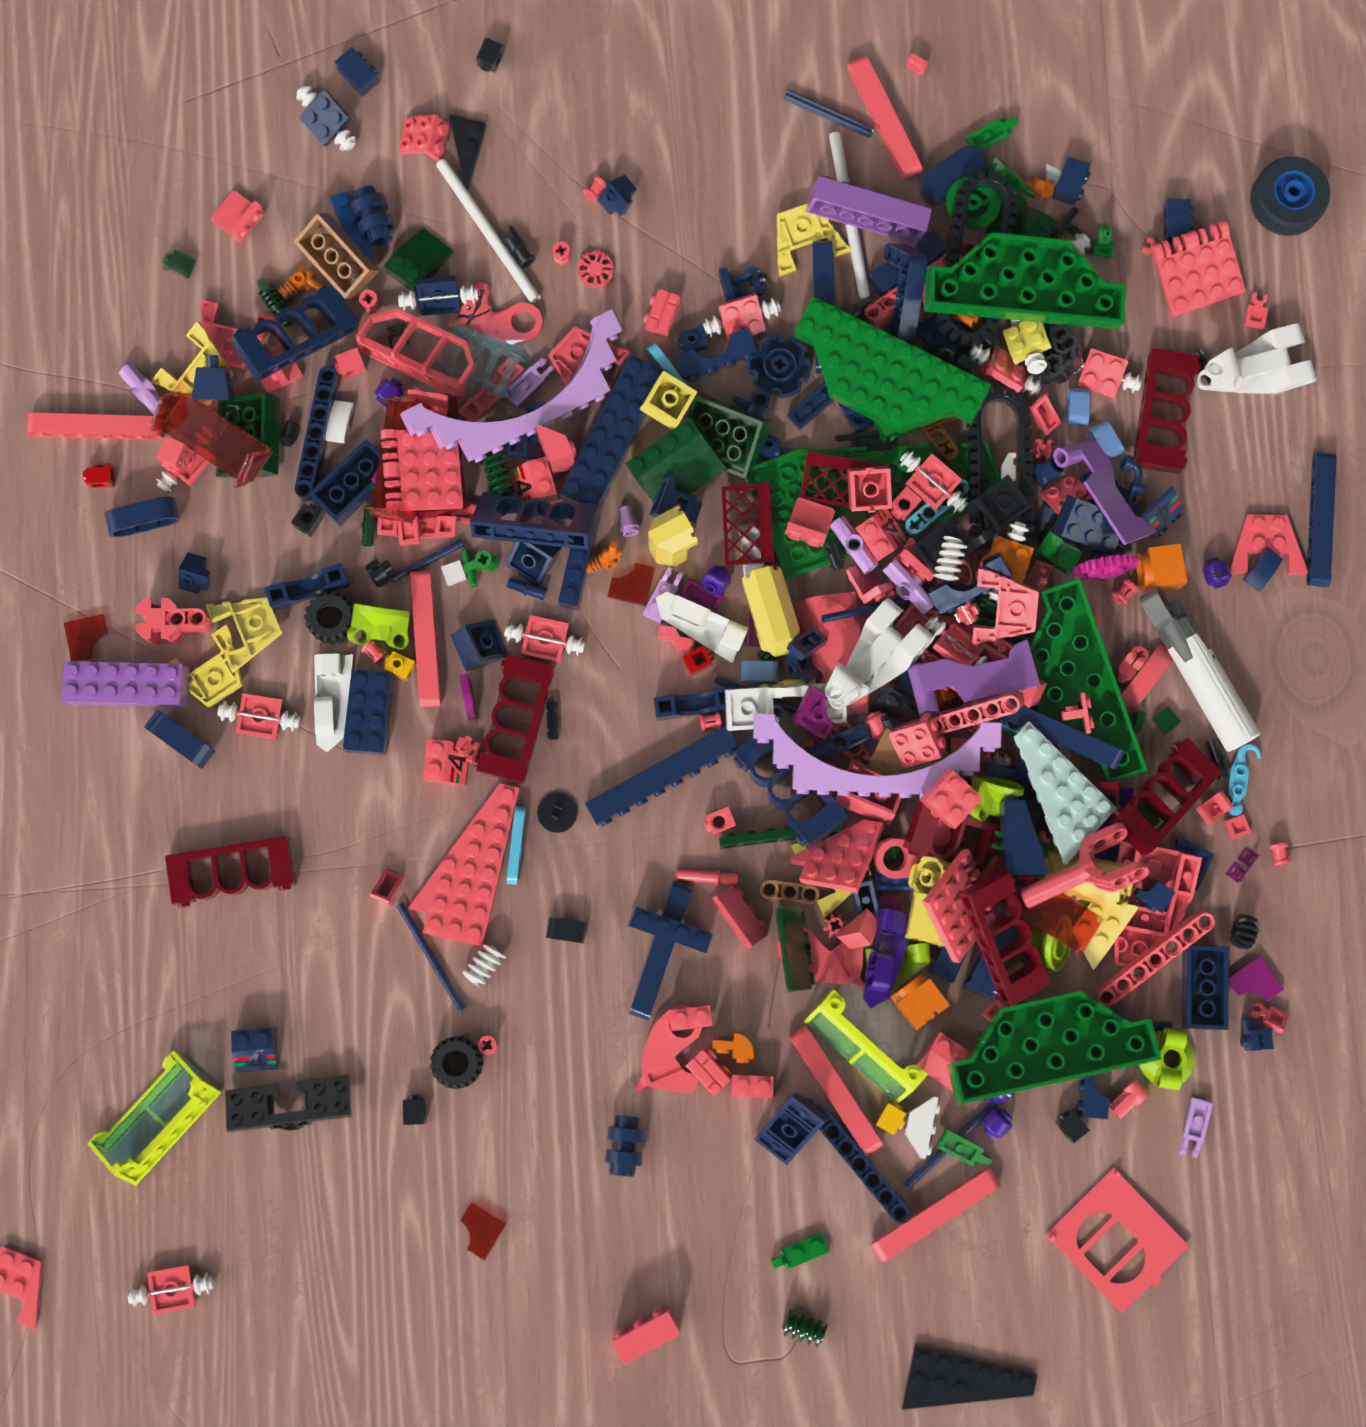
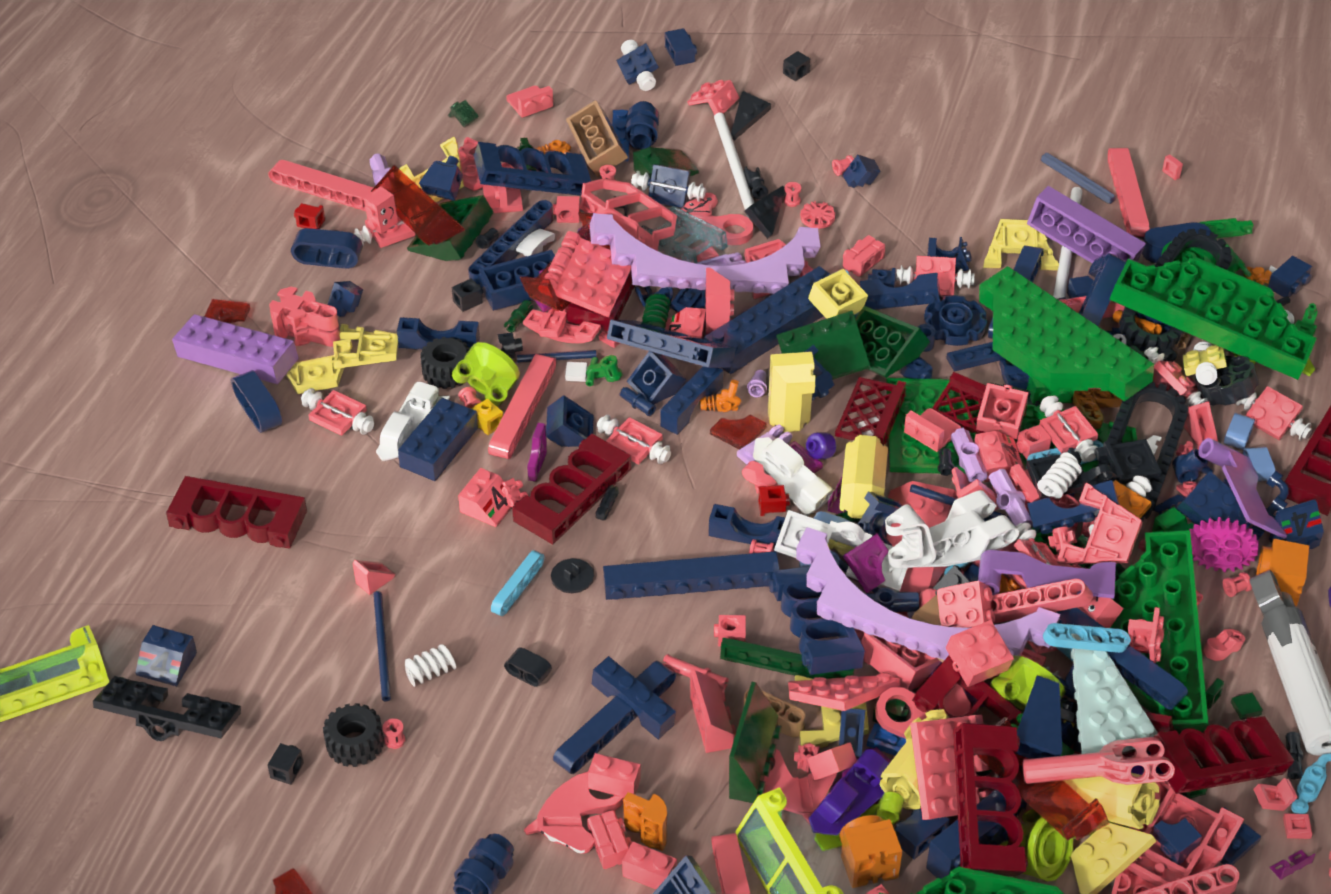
camera: 25 degrees right, 35 degrees down
coral wing [409,784,520,947] -> none
coral slope [1121,644,1173,717] -> none
none -> black wing [744,186,785,239]
none -> medium azure beam [1043,623,1131,653]

